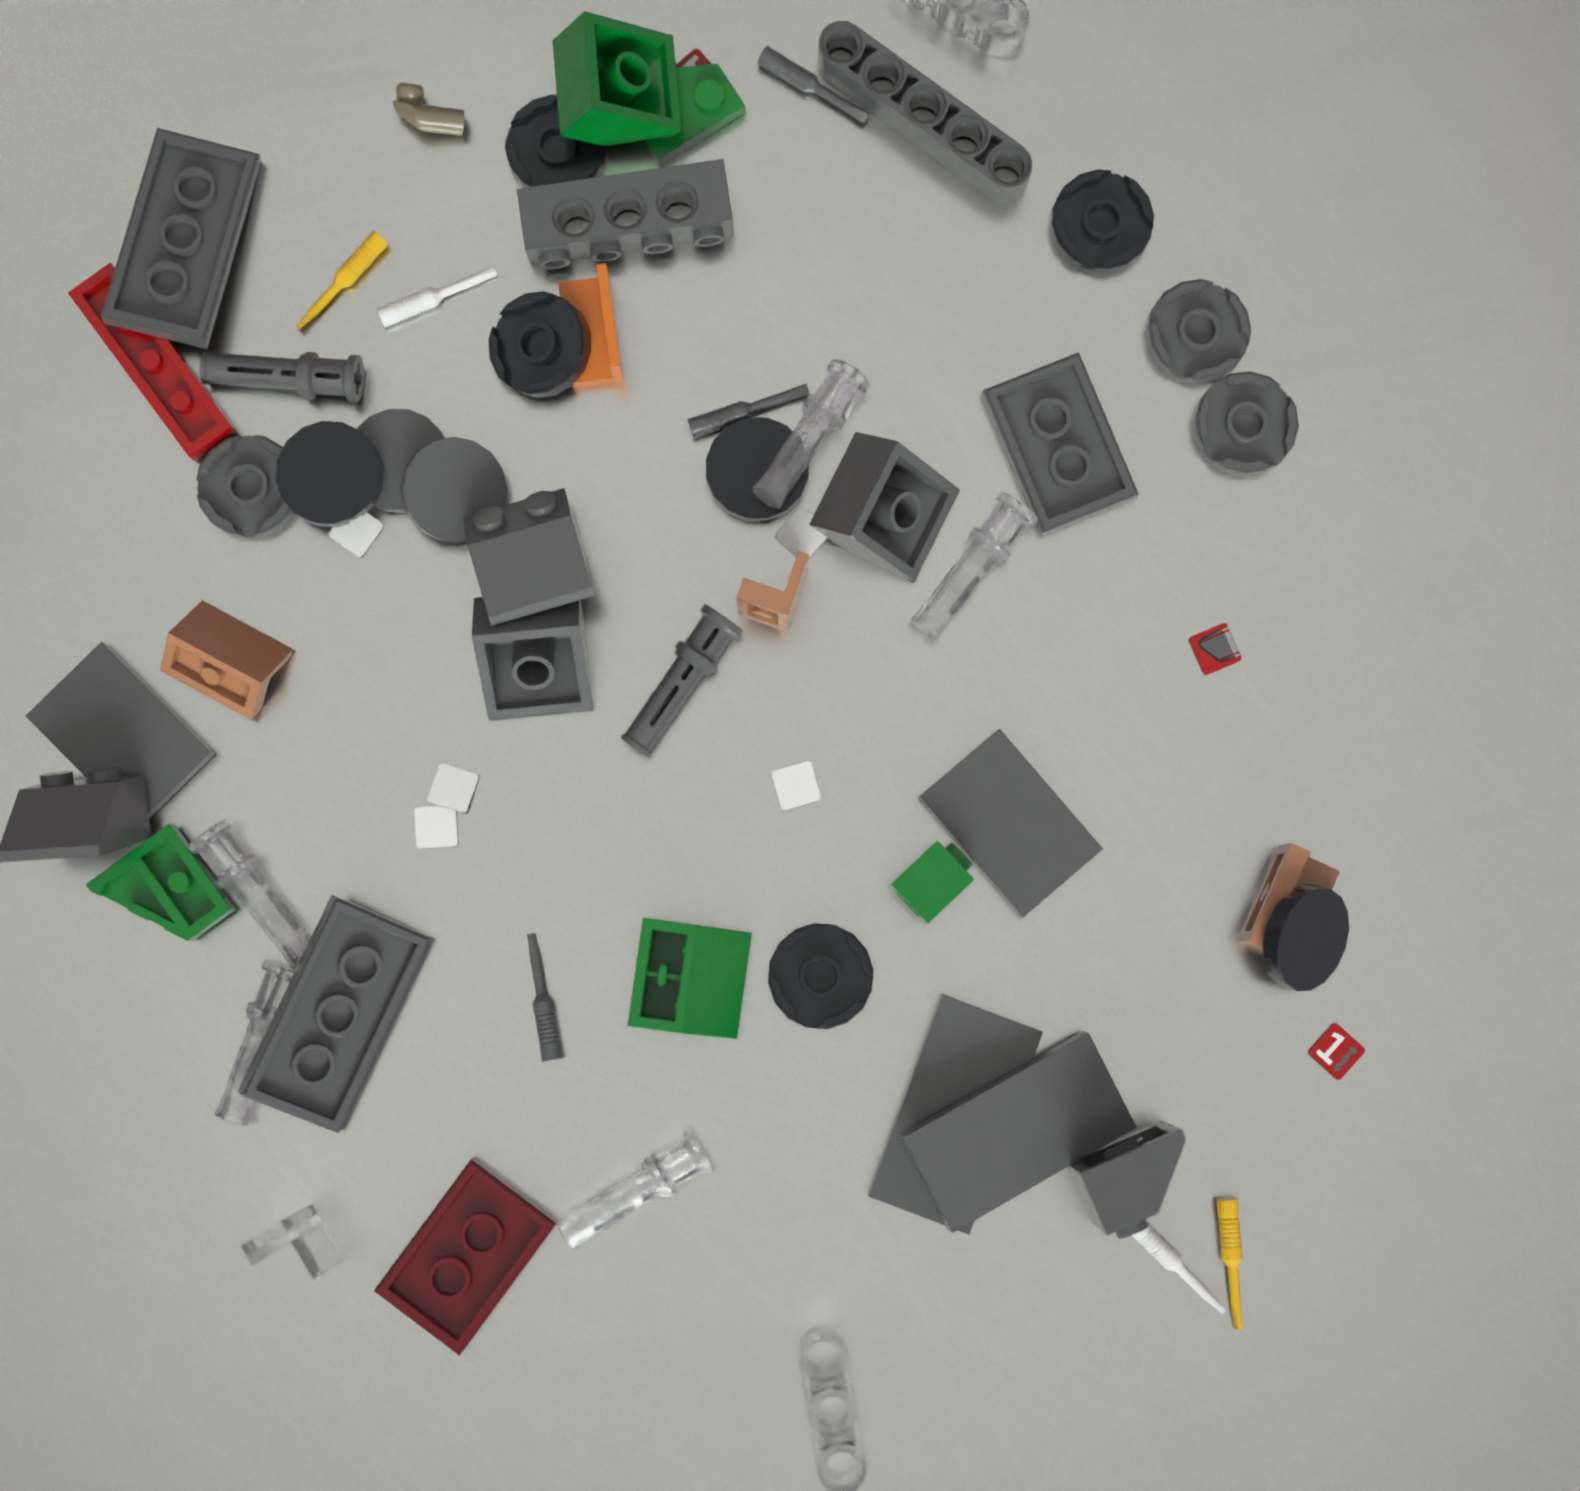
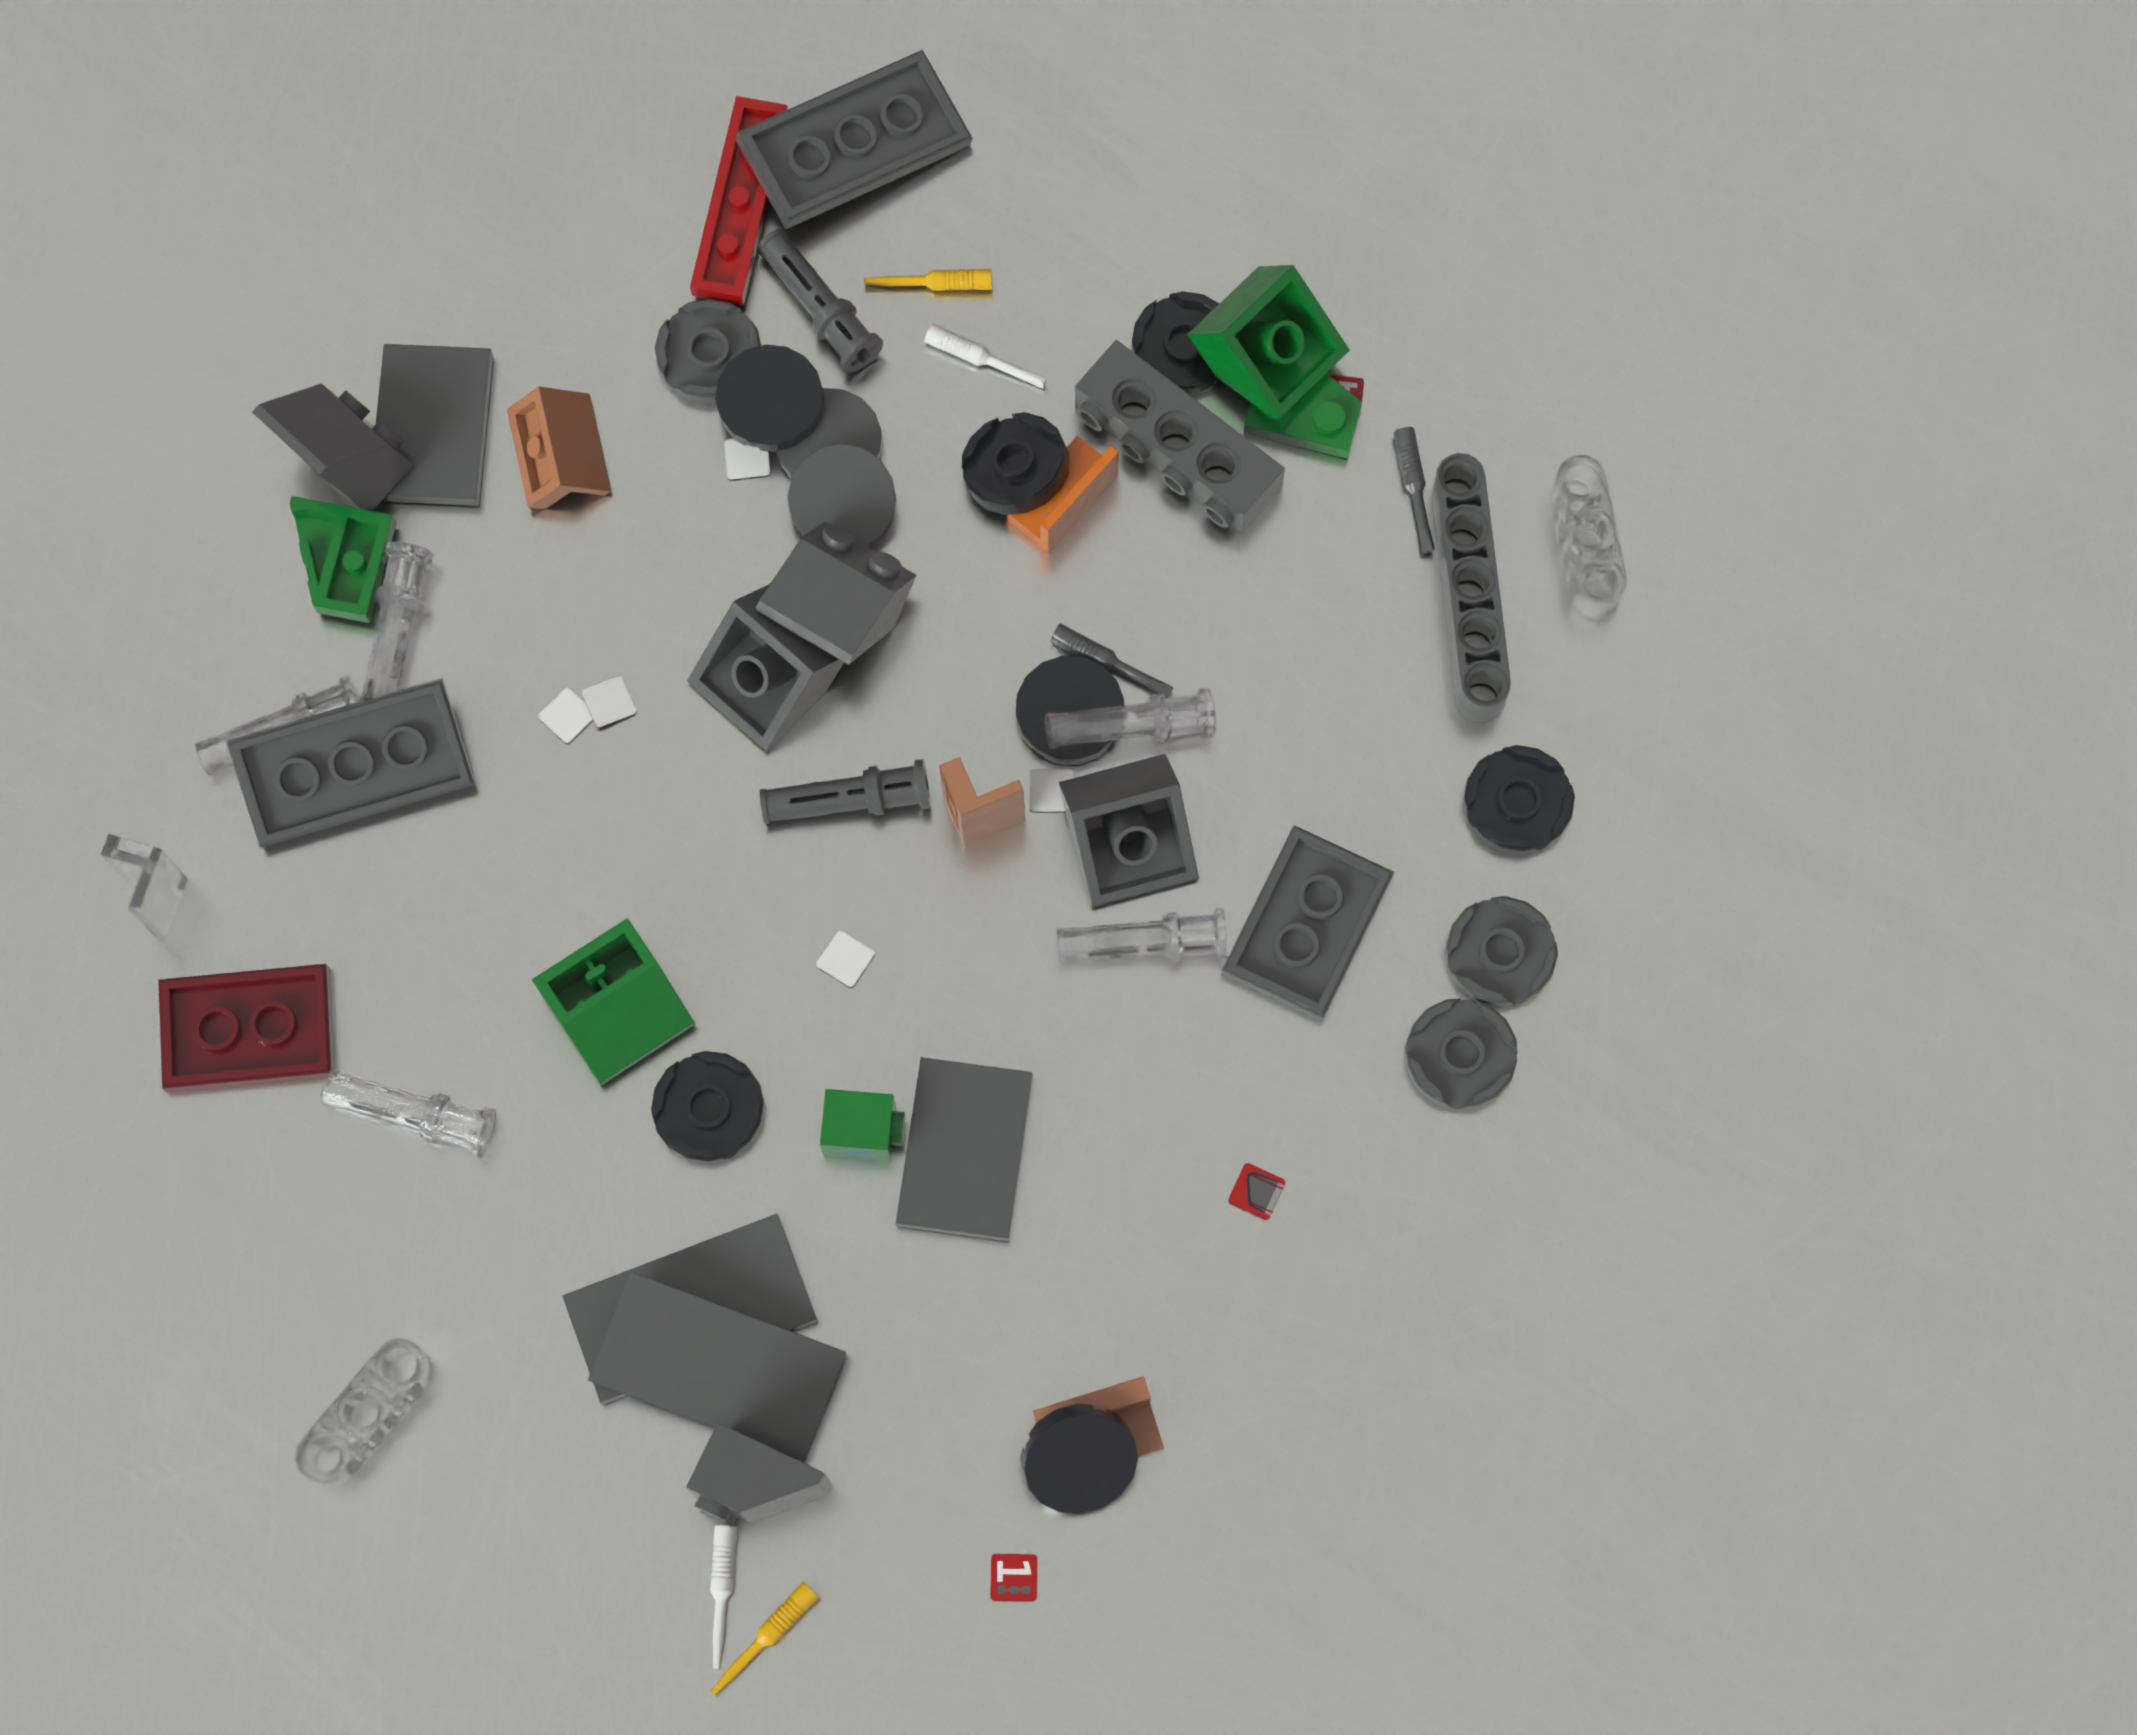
camera: 50 degrees right, 10 degrees down
dark tan arm [393,83,465,136] -> none
dark grey piece [527,933,563,1062] -> none

